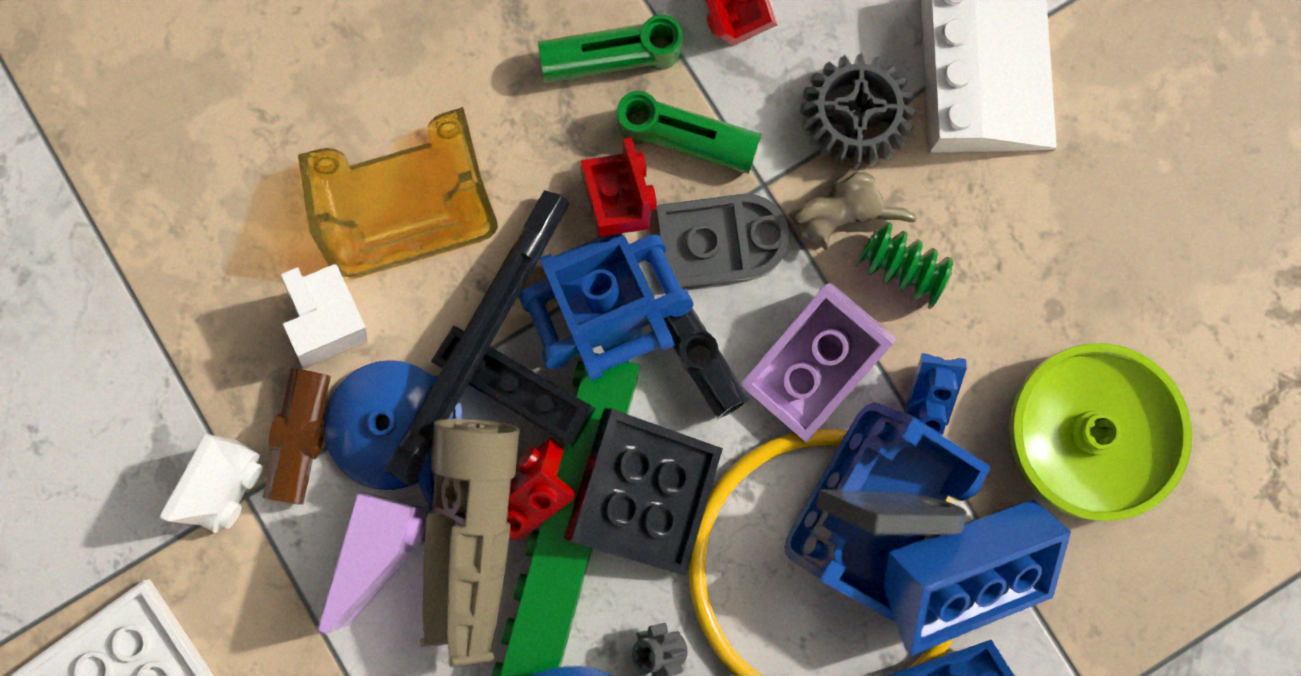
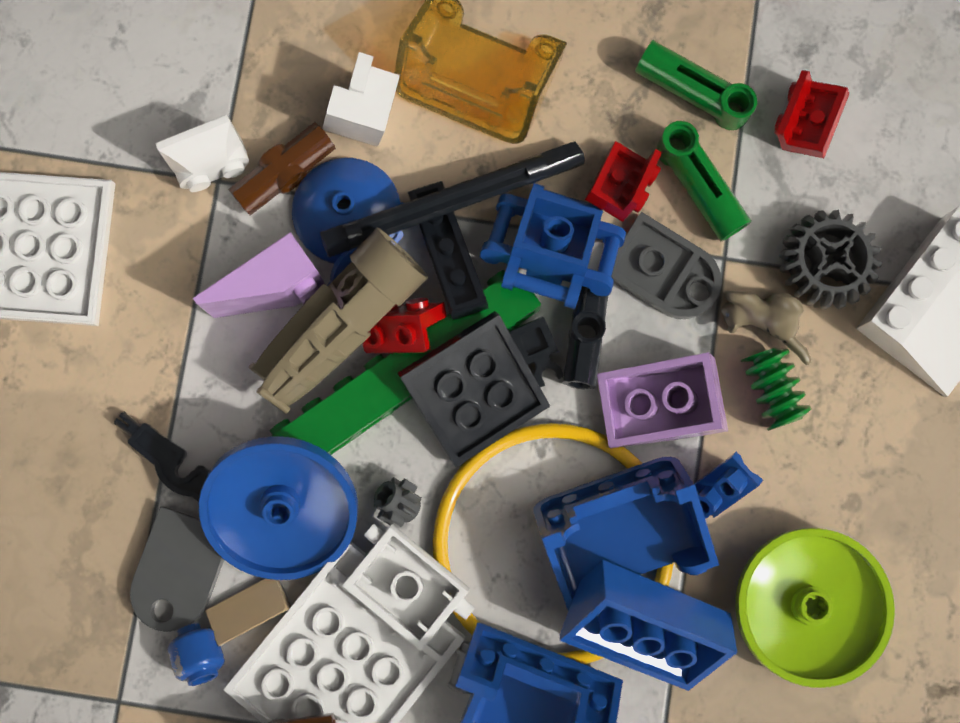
camera: 35 degrees right, 0 degrees up
dark grey tile [817,490,967,534] -> none
none -> black plate [509,316,563,387]

